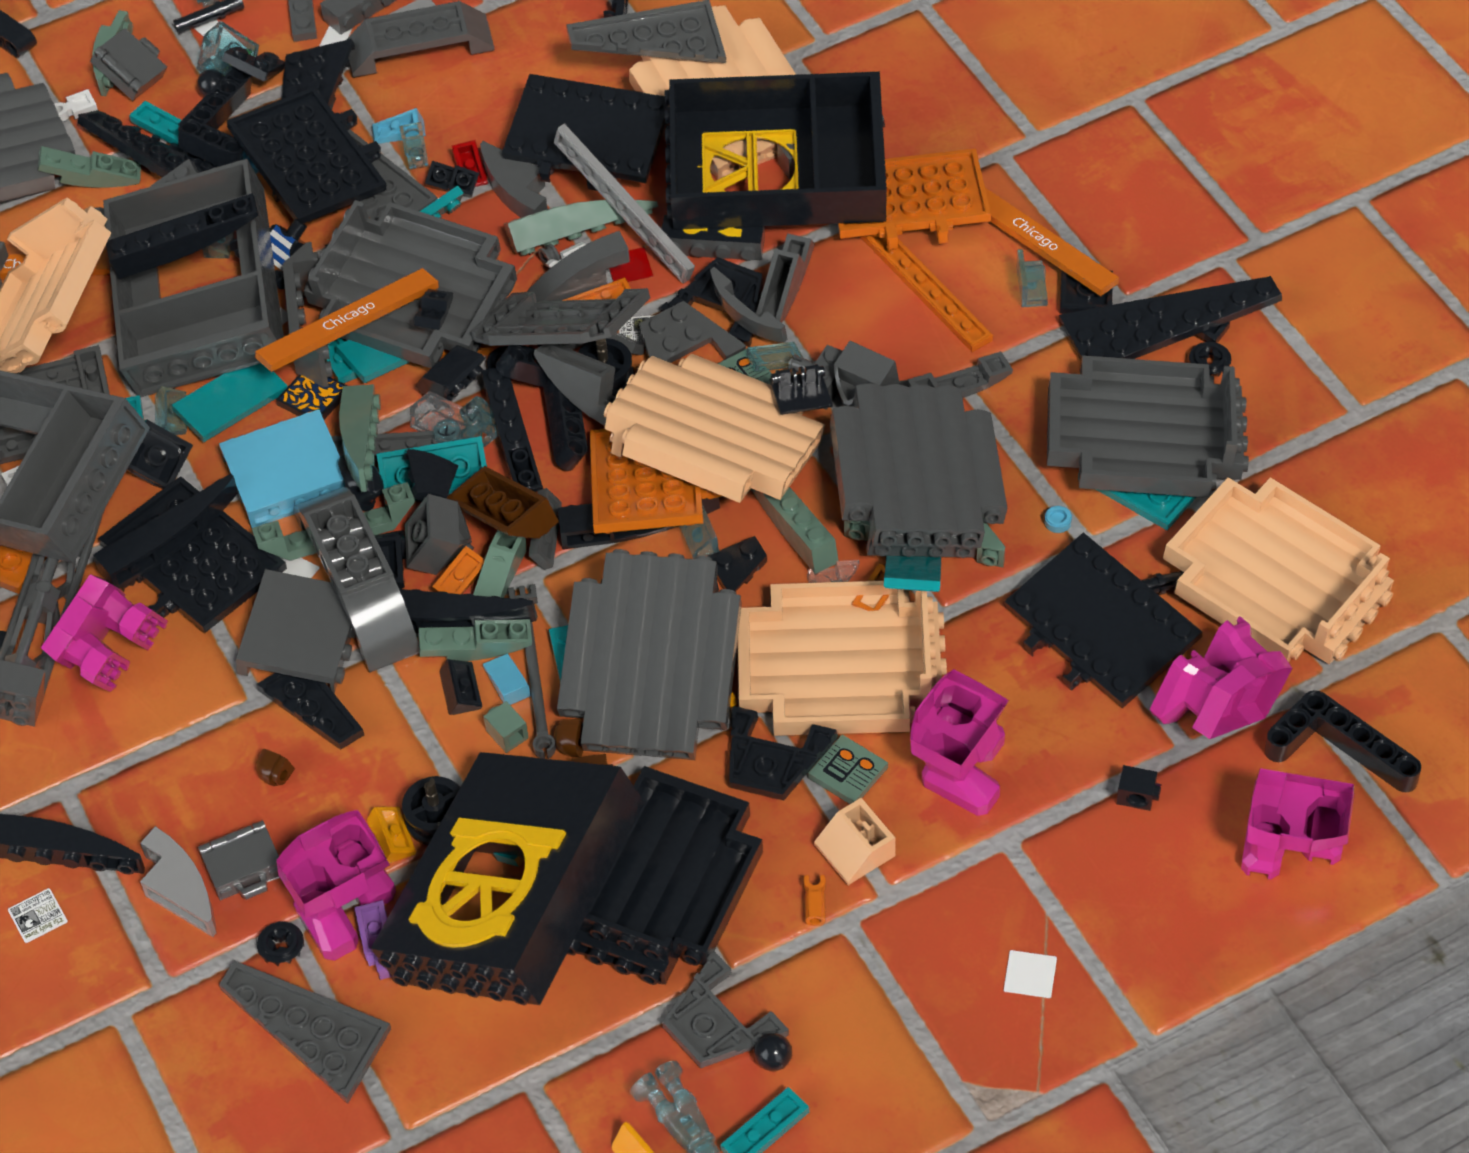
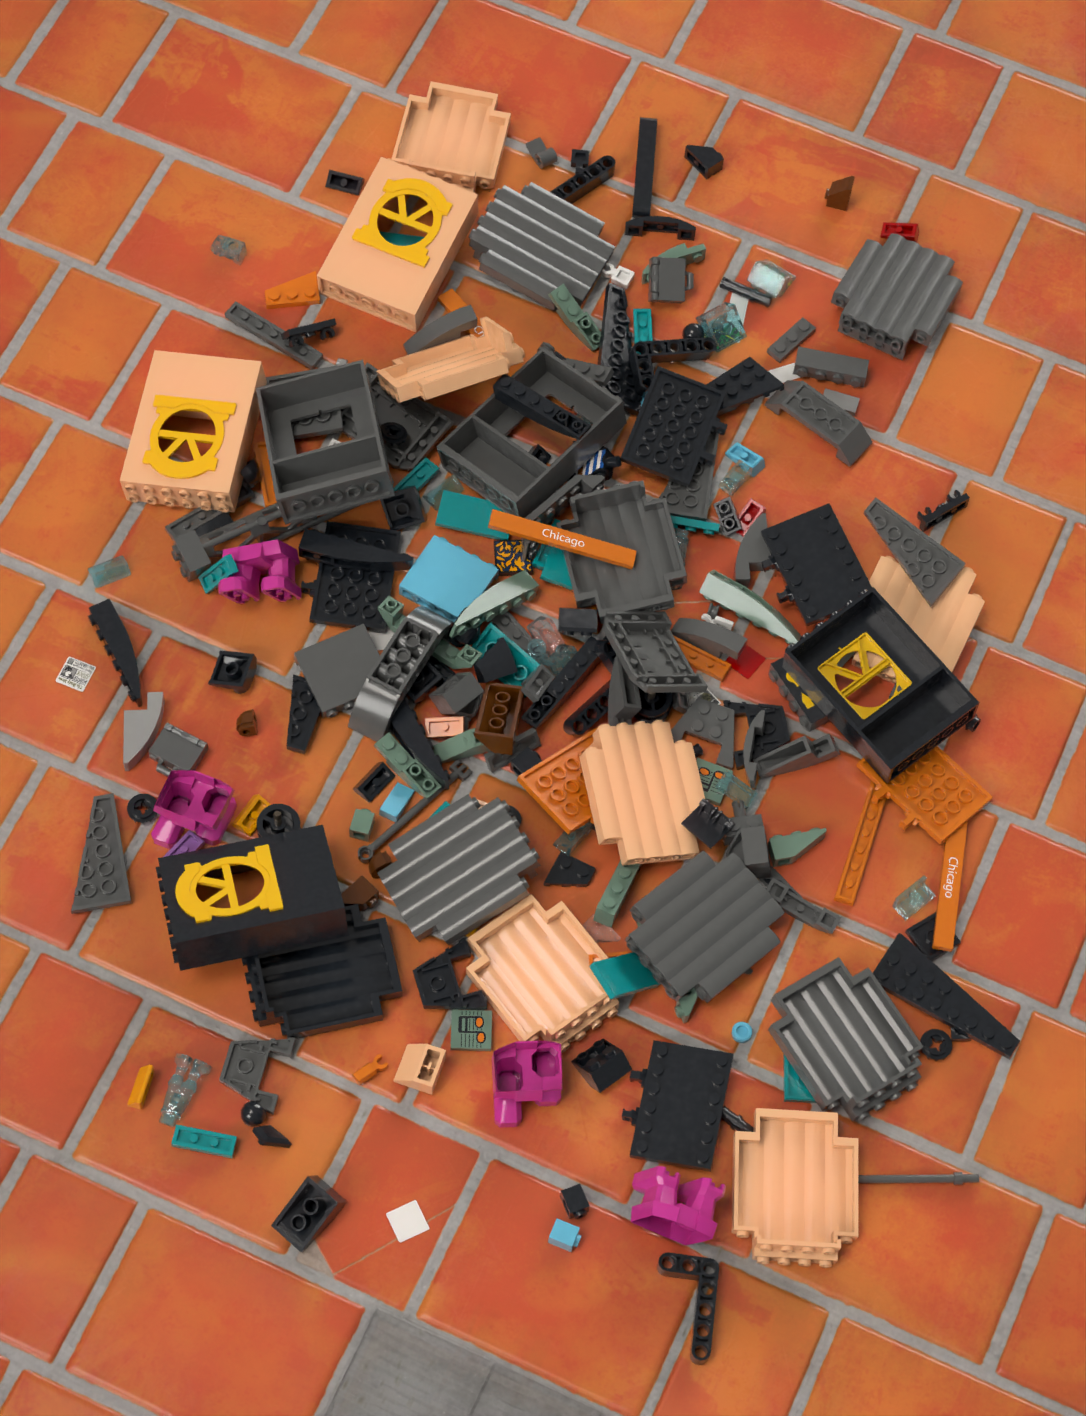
camera: 45 degrees right, 10 degrees up
black plate [222,47,285,81] -> none
black slope [414,289,453,330] -> none
light grey tile [554,124,695,284] -> none
dark pink piece [1241,768,1354,880] -> none
none -> teal plate [198,554,238,594]
none -> black slope [208,650,257,694]
none -> black piece [252,1125,292,1148]
none -> black slope [271,1175,347,1252]
none -> dark grey slope [521,664,555,703]
none -> medium azure brick [548,1219,582,1252]
none -> black slope [571,1038,632,1093]
none -> black slope [624,216,696,241]
none -> sand green slope [768,827,827,867]
none -> dark grey bar [858,1172,979,1185]

